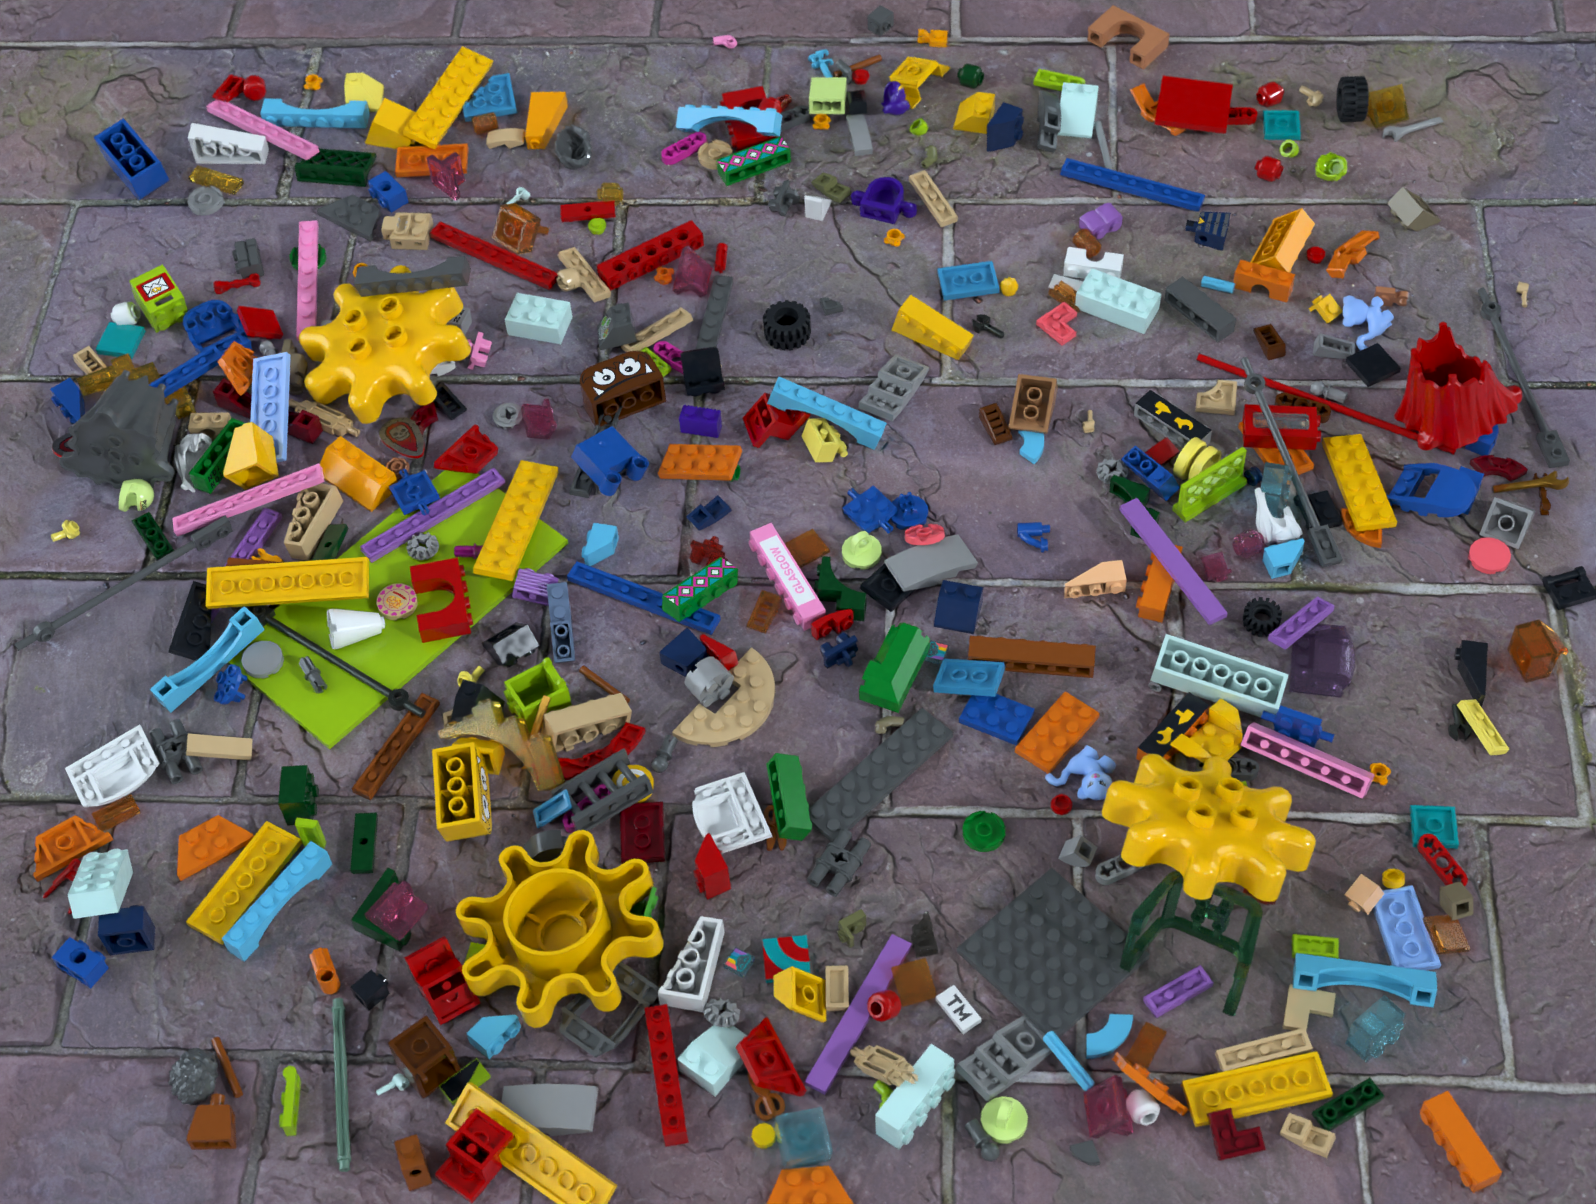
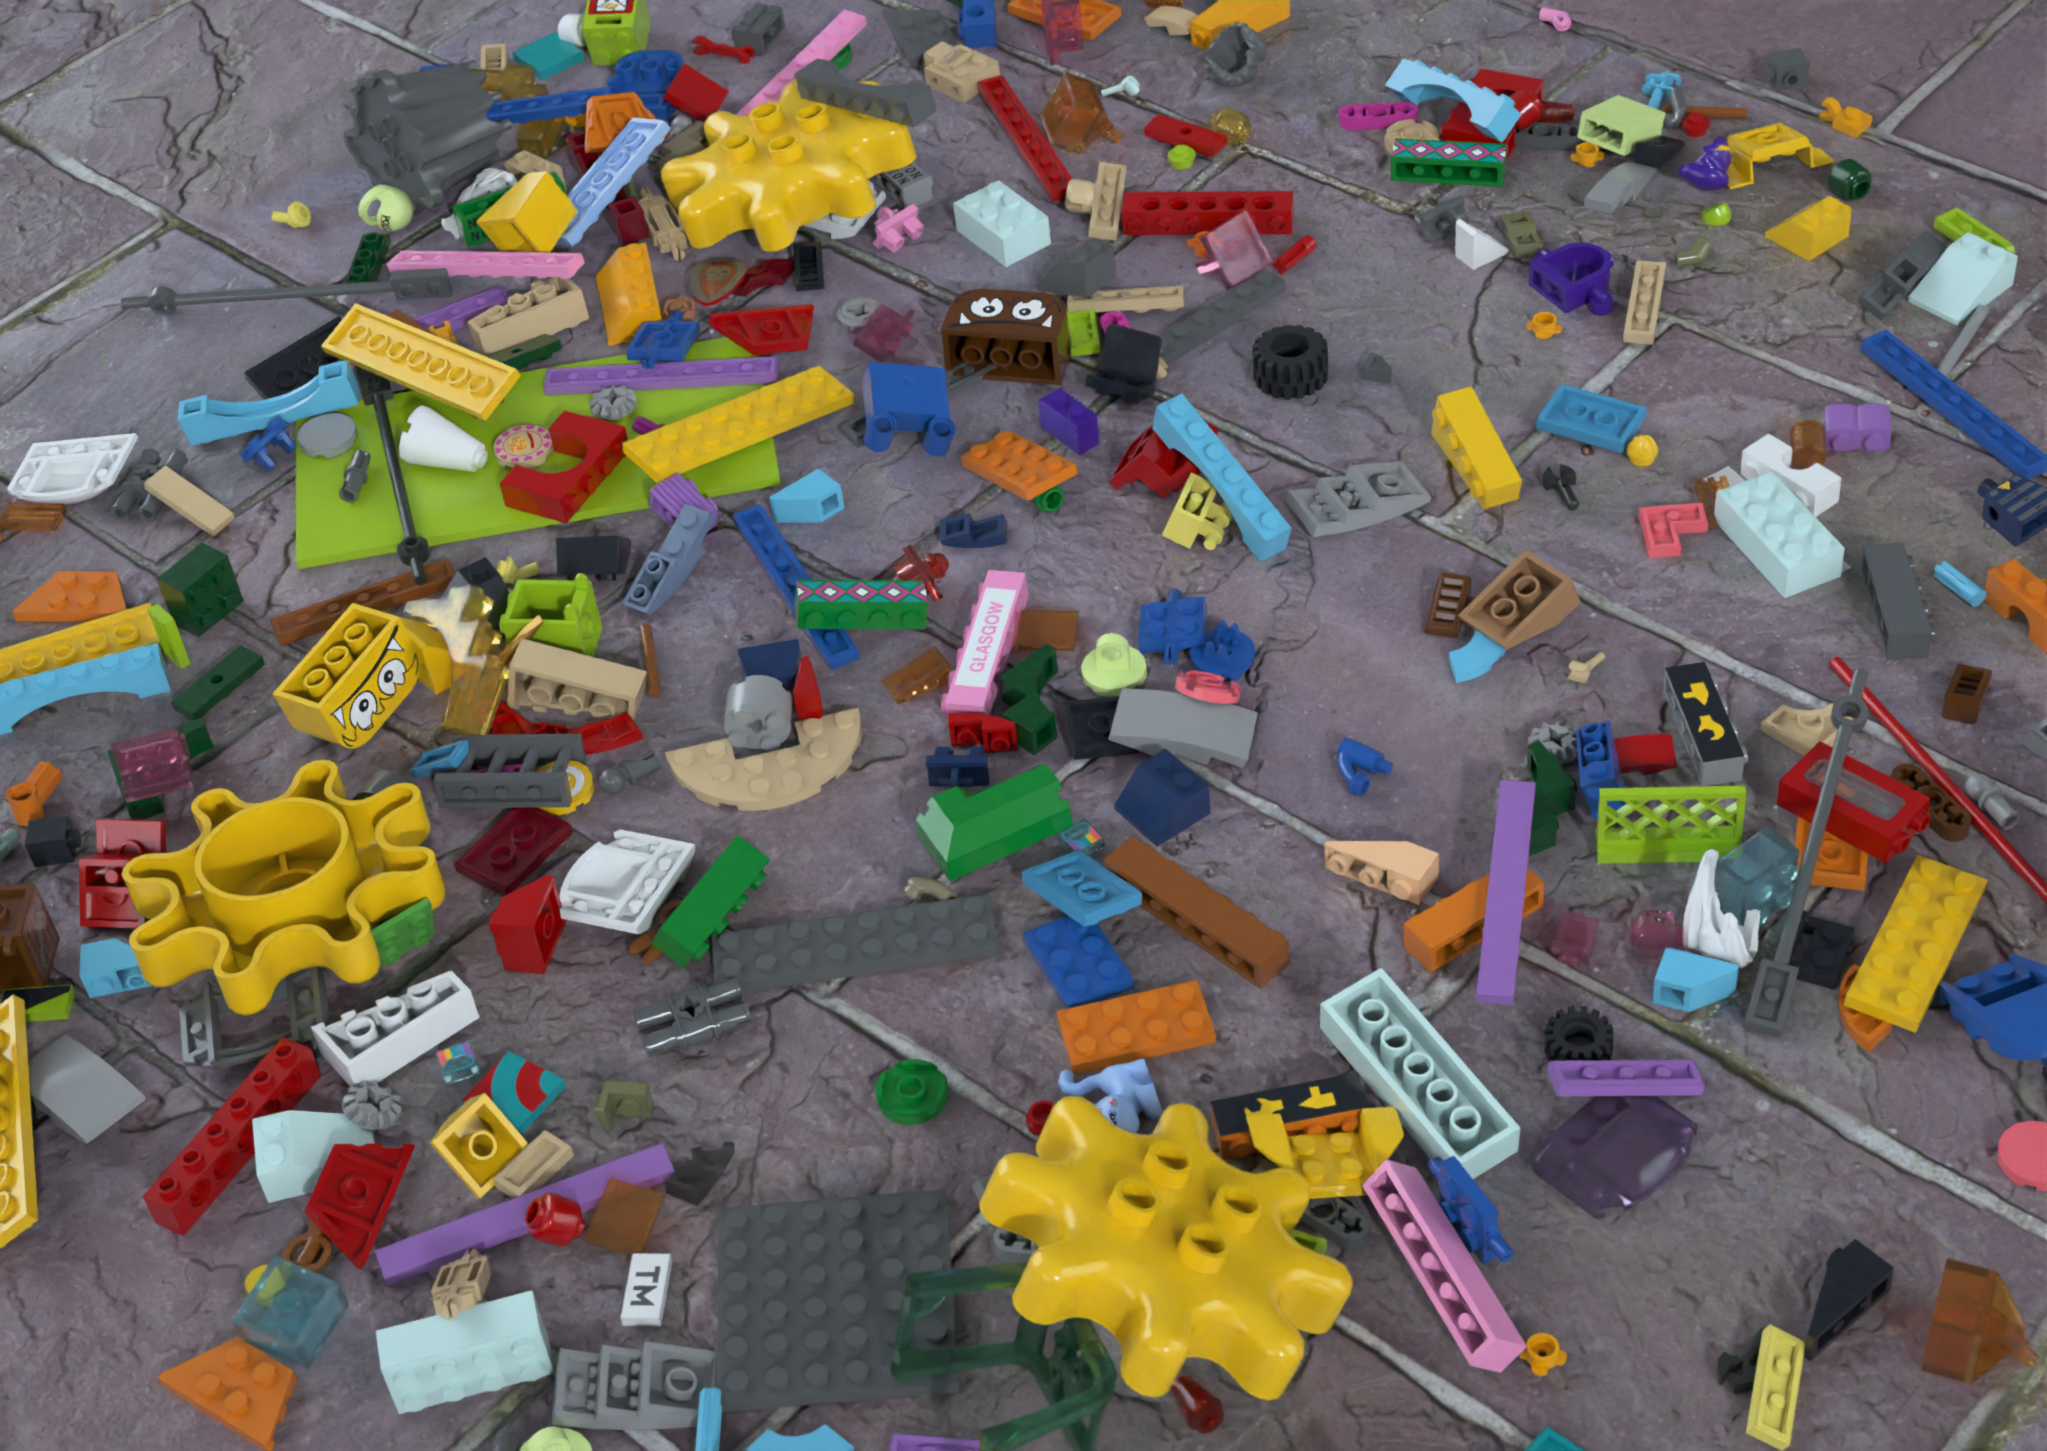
camera: 40 degrees right, 10 degrees down
dark blue slope [987,102,1024,152] -> none
light yellow wheel [1173,437,1222,480] -> none

